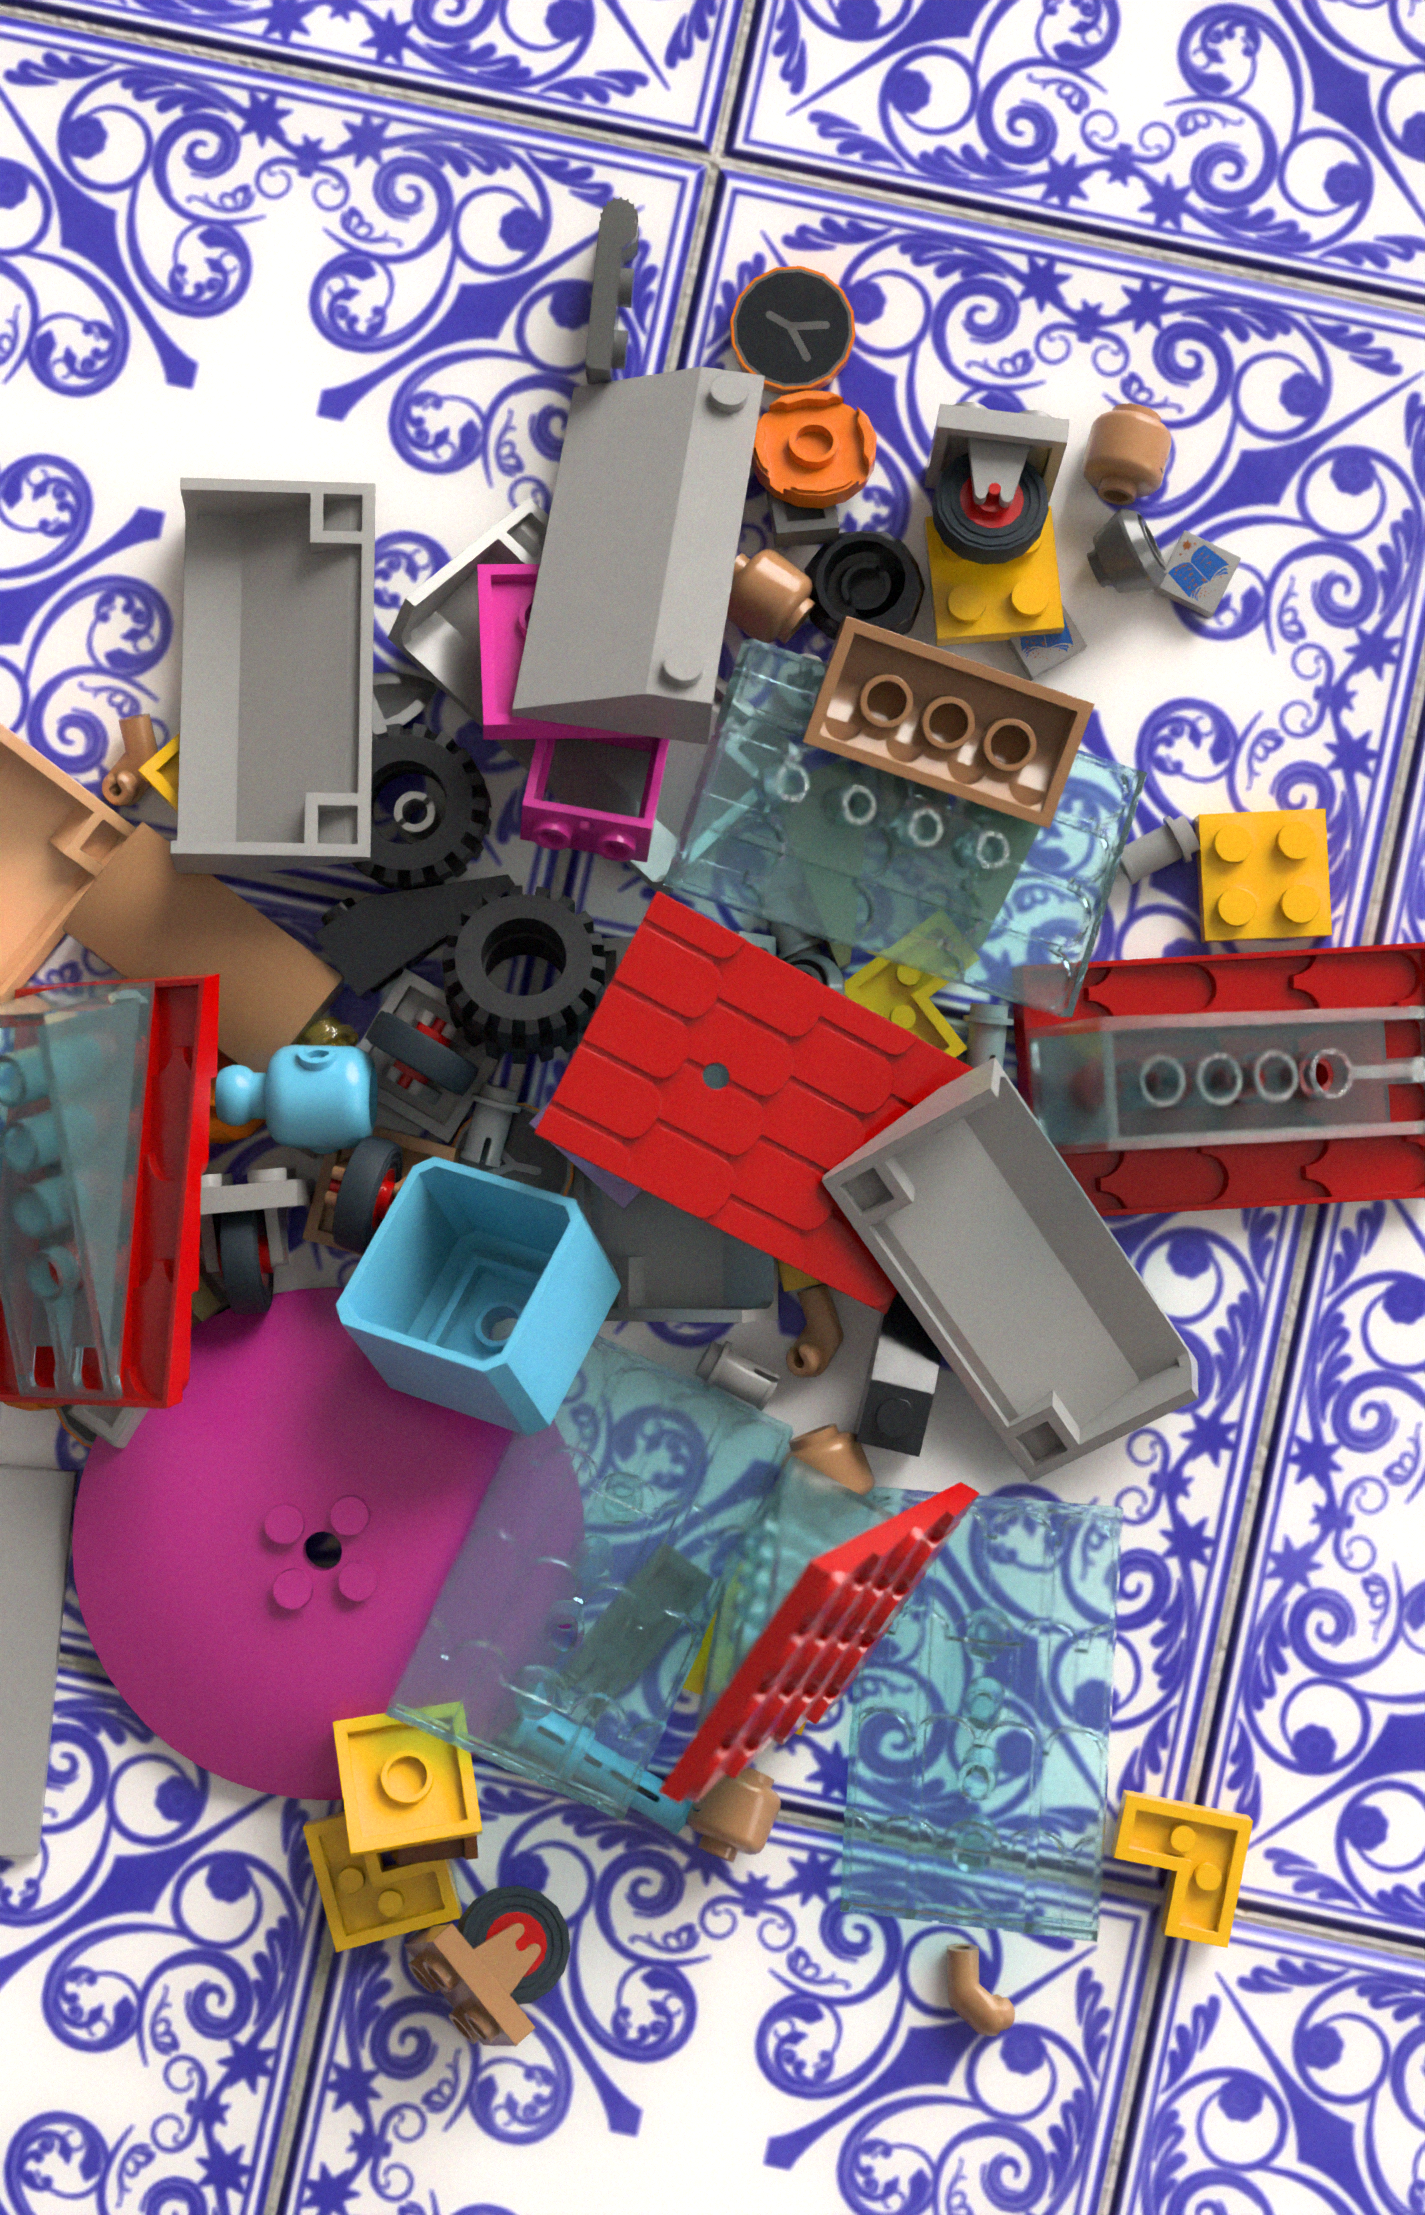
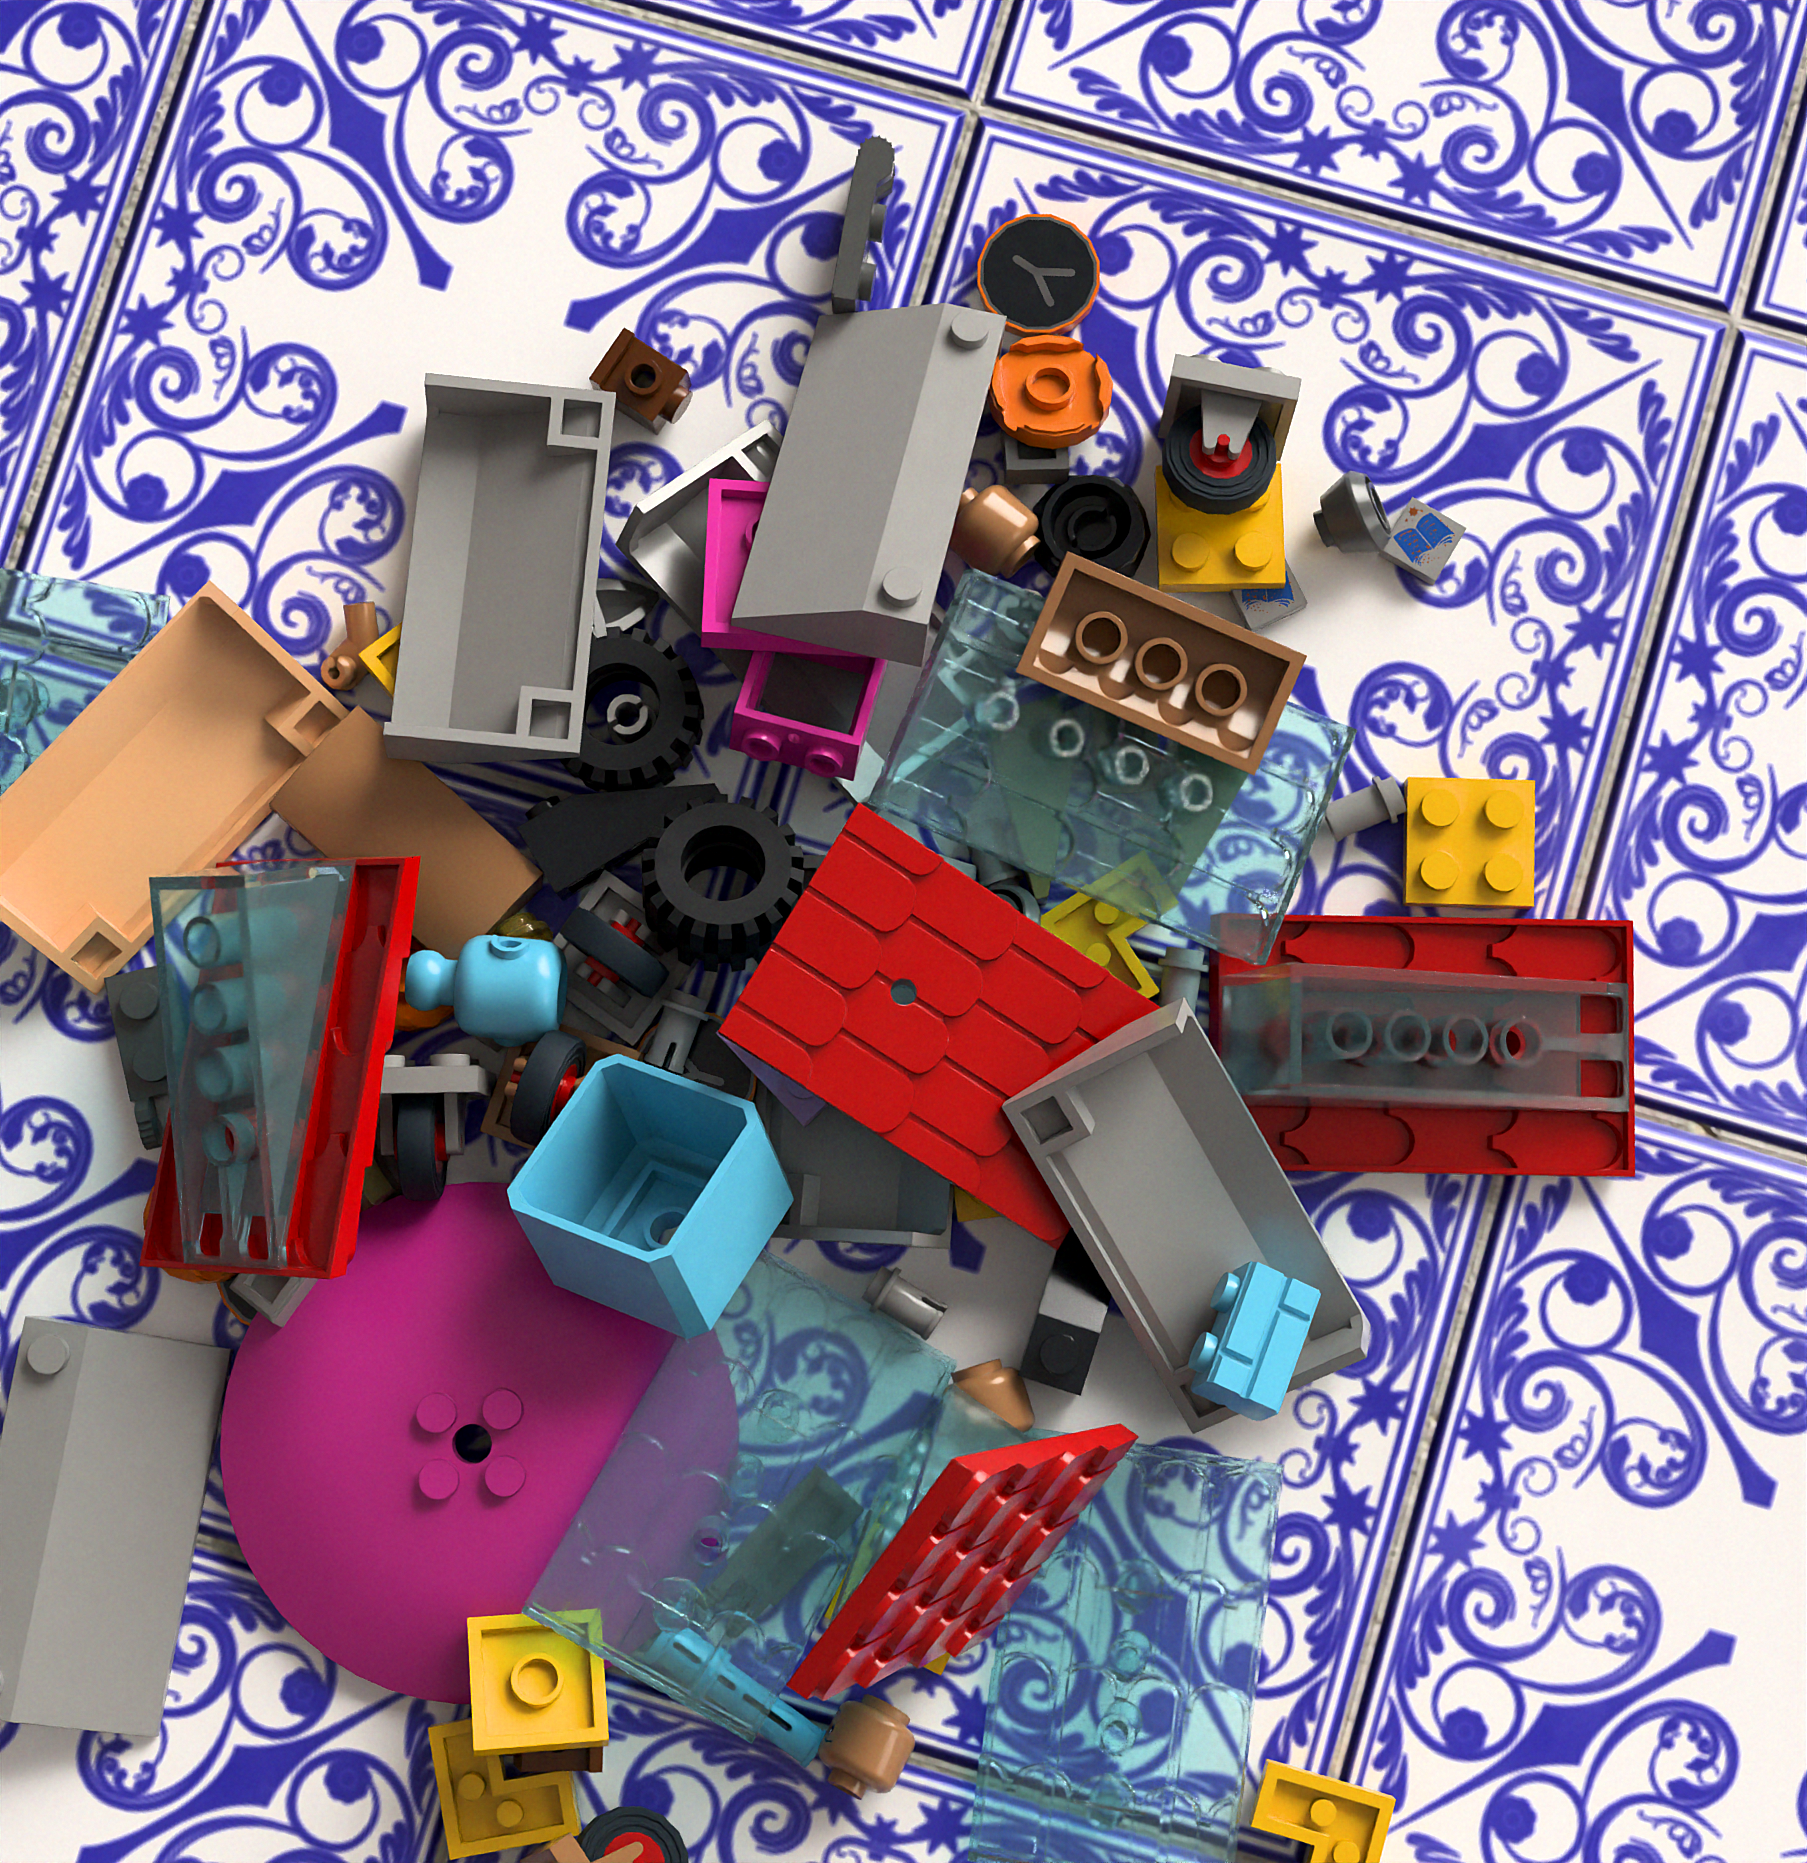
camera: 10 degrees right, 5 degrees down
medium nougat arm [786,1283,844,1378] -> none
medium nougat head [1082,403,1171,505] -> none
none -> reddish brown brick [589,327,693,435]
none -> medium azure brick [1188,1261,1321,1421]

